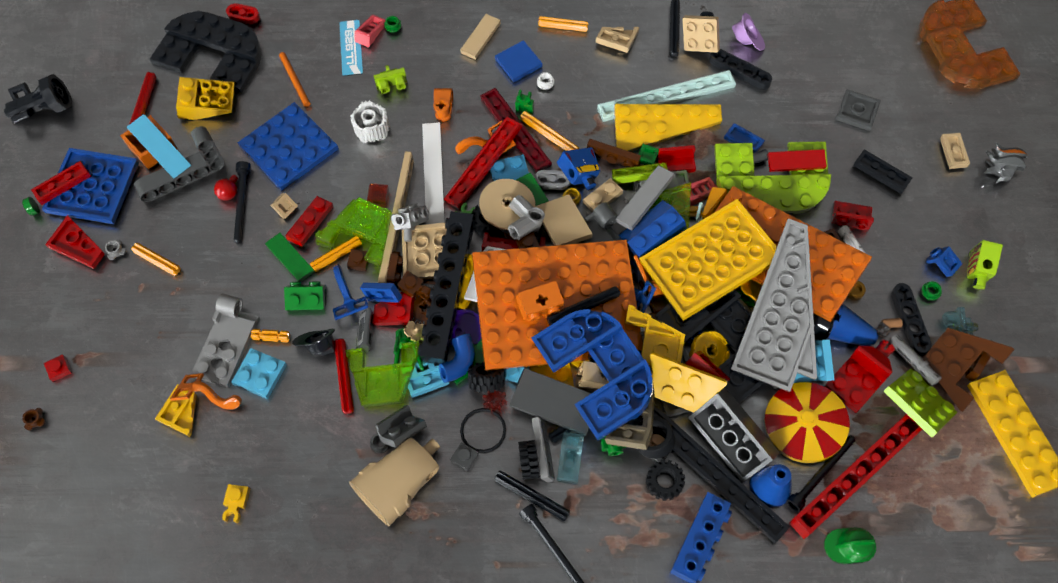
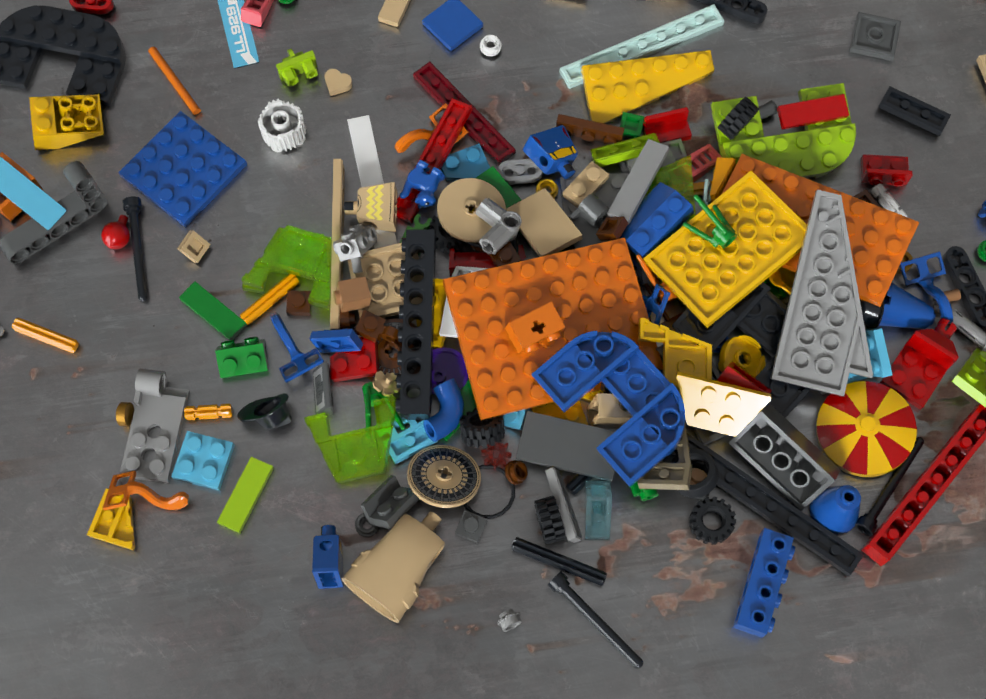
camera: 10 degrees left, 5 degrees up
yellow plate [222,484,250,523] -> none
red plate [285,196,333,247] -> none
red axle [334,338,354,414] -> none
clear red plate [367,184,389,204] -> none
orange piece [433,88,453,122] -> none
green plate [515,90,534,115] -> none
light orange axle [520,111,579,151] -> none
black axle [547,286,620,325] -> none
blue tile [724,123,765,153] -> none
green piece [824,527,876,564] -> none
none -> pearl gold tile [116,402,134,426]
none -> lime tile [217,457,274,534]
none -> blue torso [312,525,344,589]
none -> tan tile [324,69,352,96]
none -> medium nougat brick [333,276,371,313]
none -> tan torso [344,182,398,232]
none -> blue animal [399,160,446,209]
none -> piece [407,445,481,508]
none -> light grey plate [497,609,522,631]
none -> reddish brown plate [505,460,528,485]
none -> reddish brown plate [596,217,628,241]
none -> green plant [683,194,737,248]
none -> black tyre [718,97,760,140]
none -> blue piece [900,251,953,324]

